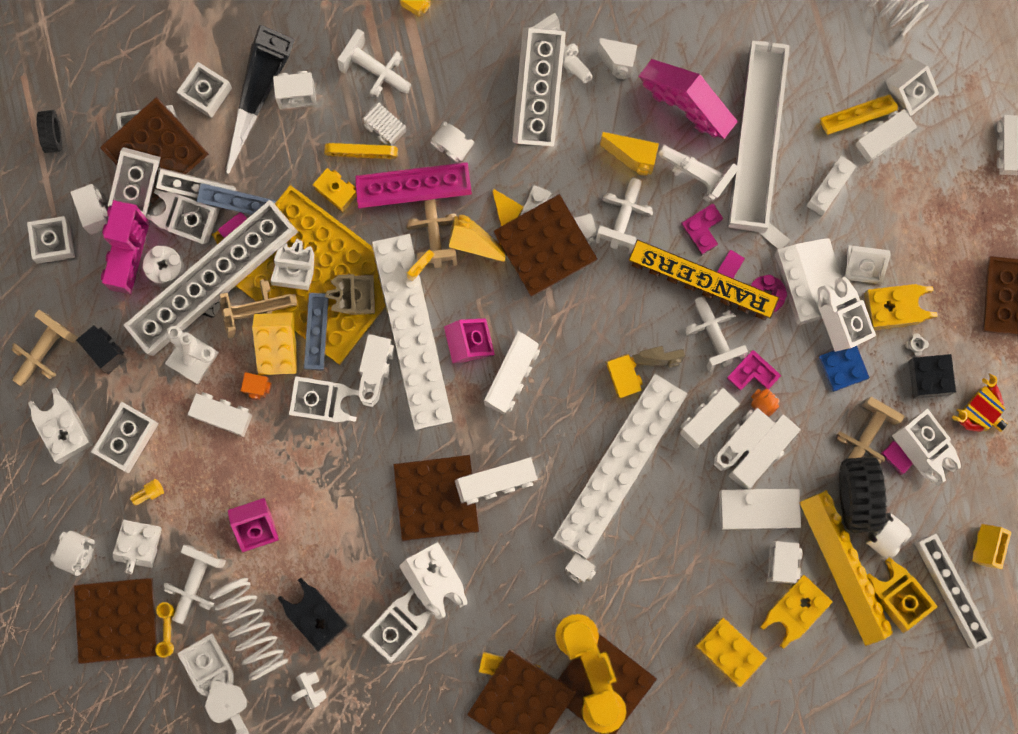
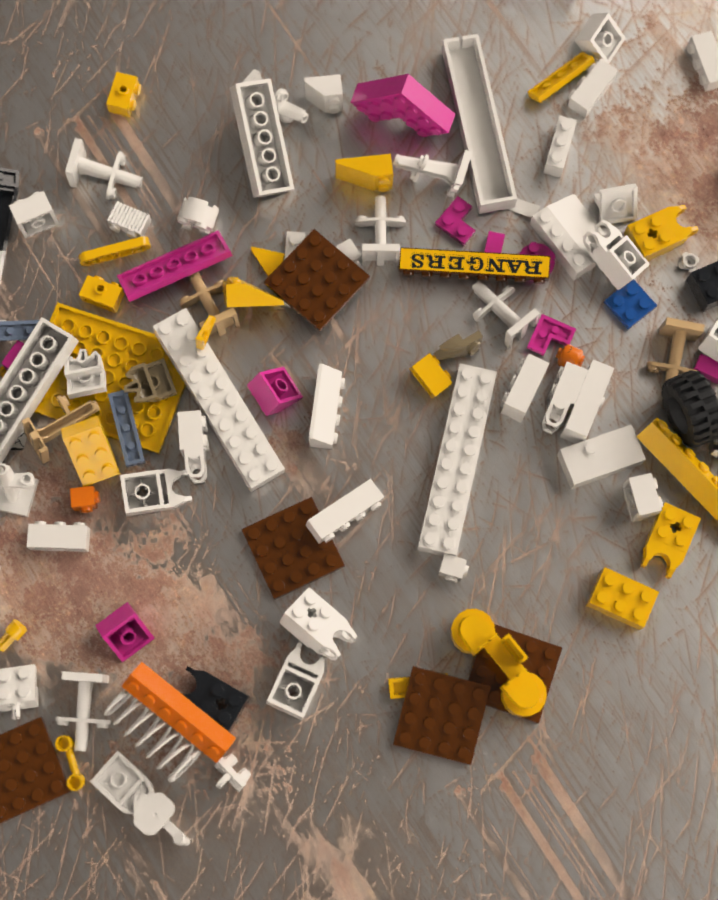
camera: 20 degrees left, 5 degrees down
none -> orange brick [121,662,236,763]

